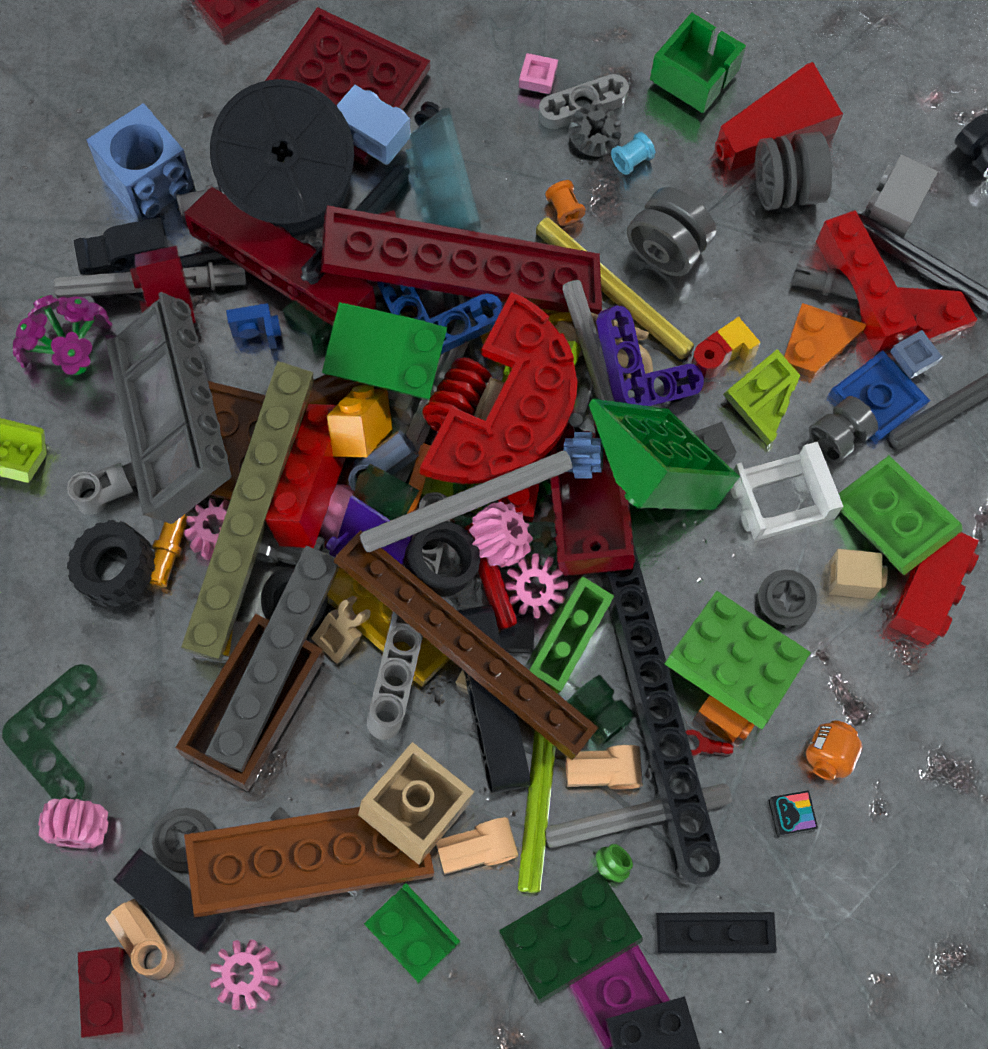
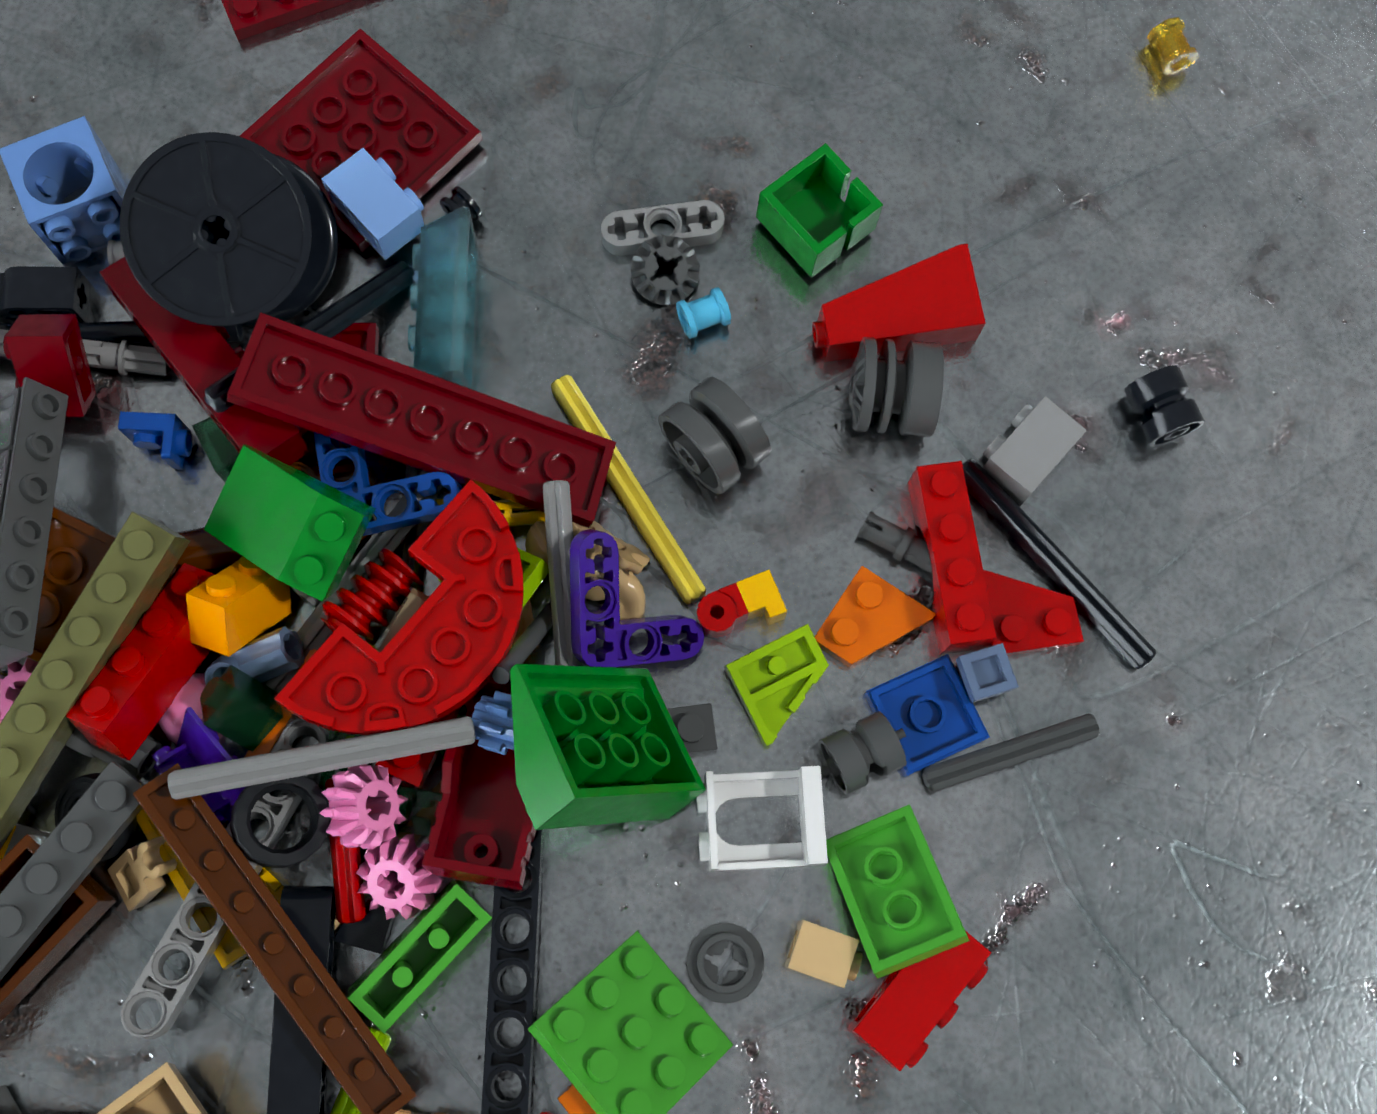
camera: 10 degrees right, 5 degrees up
bright pink plate [519,53,558,94] -> none
orange bush [545,180,586,226] -> none
clear green wheel [567,675,636,748] -> none

